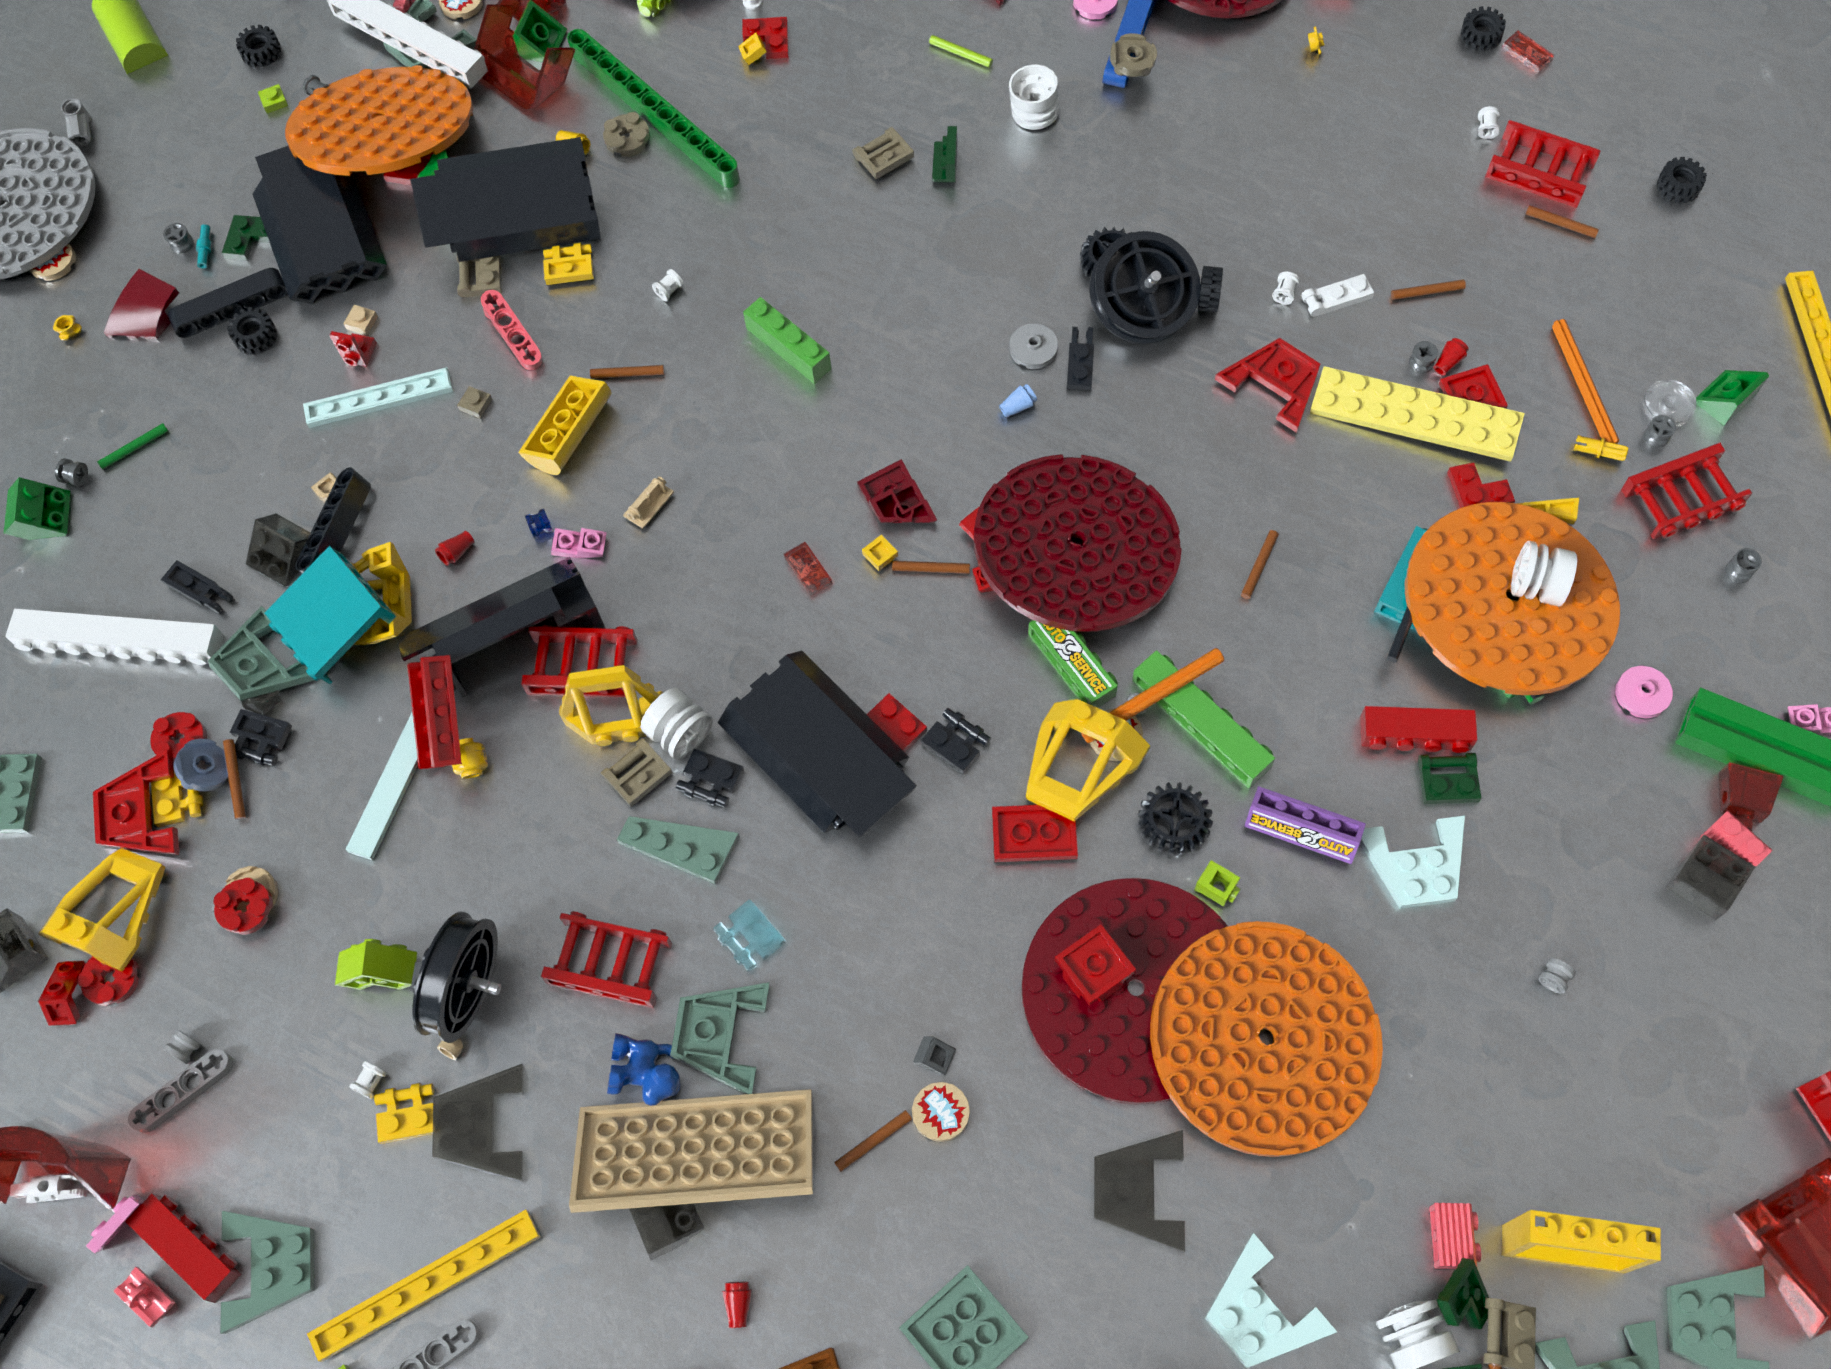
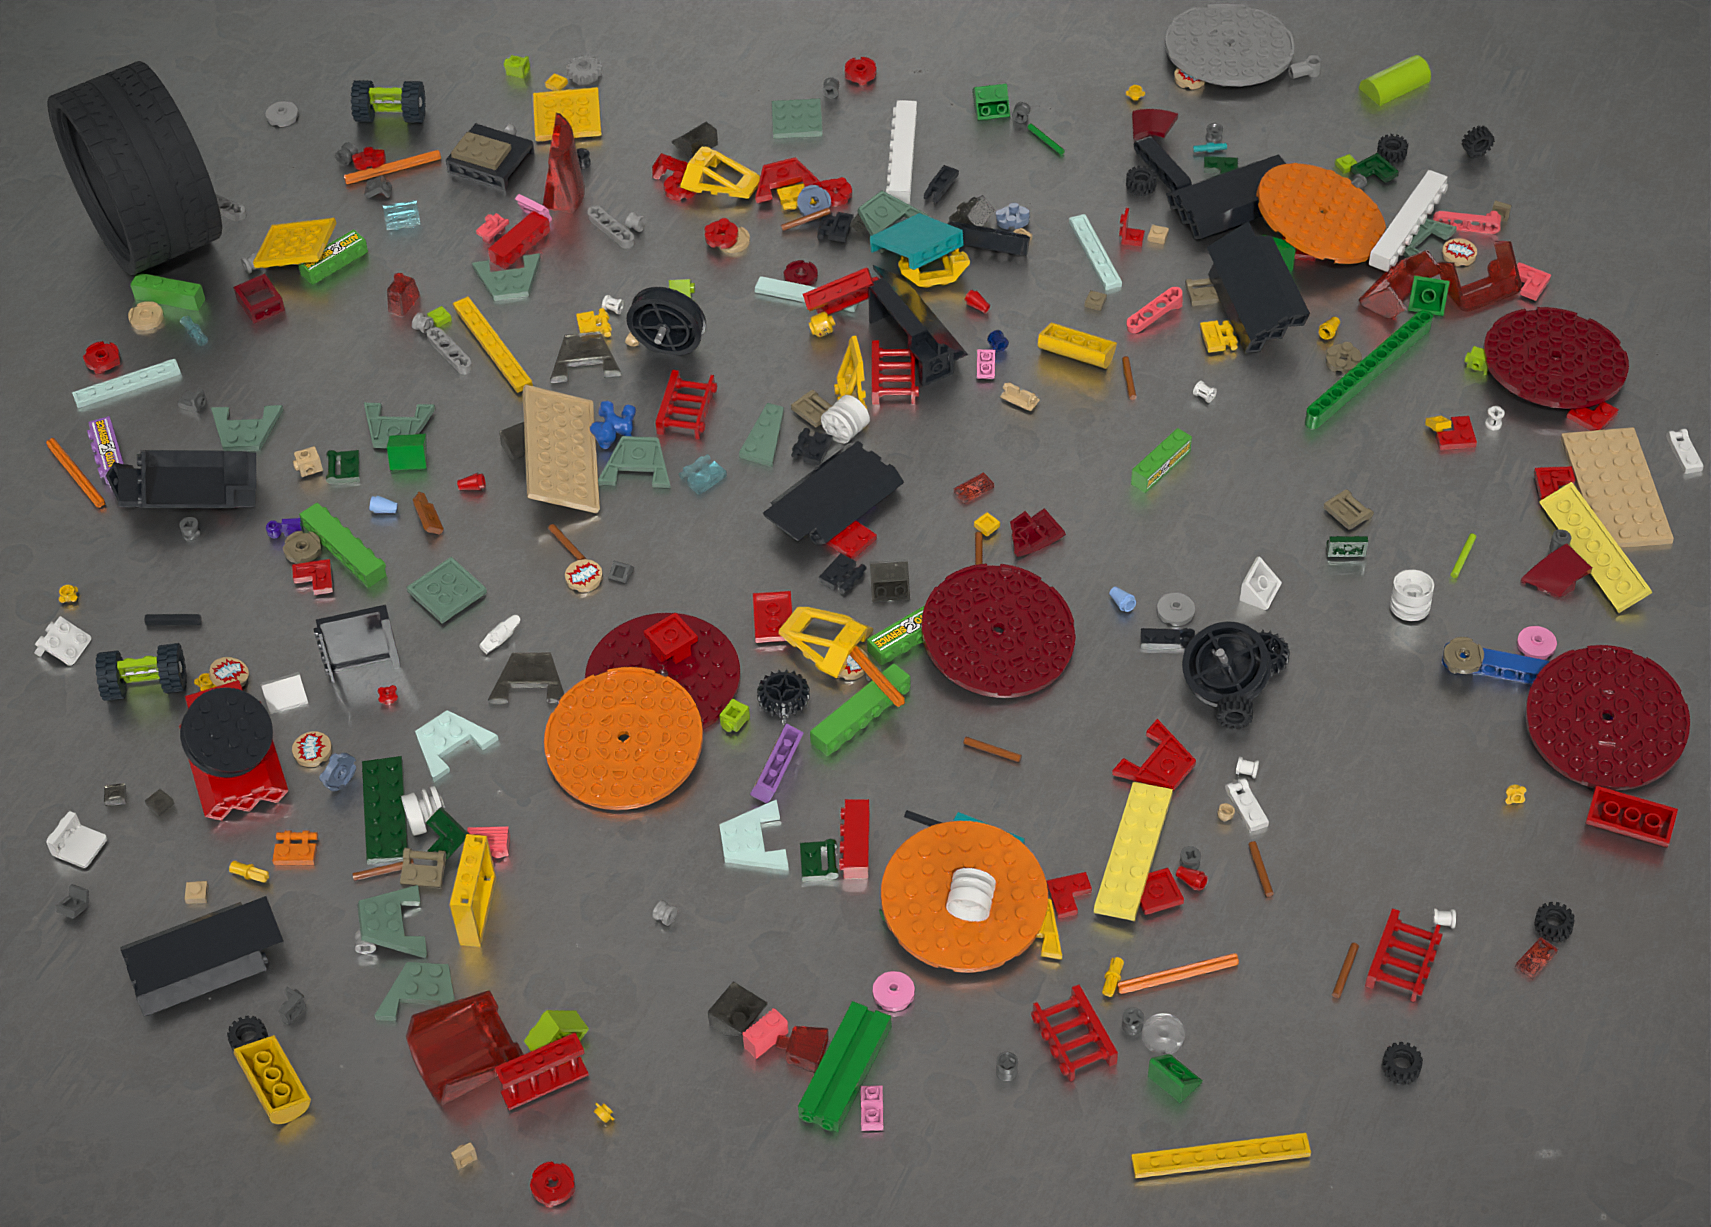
camera: 85 degrees right, 15 degrees down
none -> white hinge [479,615,521,654]
none -> lime brick [524,1010,589,1051]
none -> dark red tile [783,260,818,286]
none -> clear smoke slope [869,560,910,602]
none -> sand blue plate [996,203,1030,229]
none -> tan hinge [1217,803,1235,821]
none -> white slope [1240,556,1282,610]
none -> dark green plate [1350,153,1399,183]

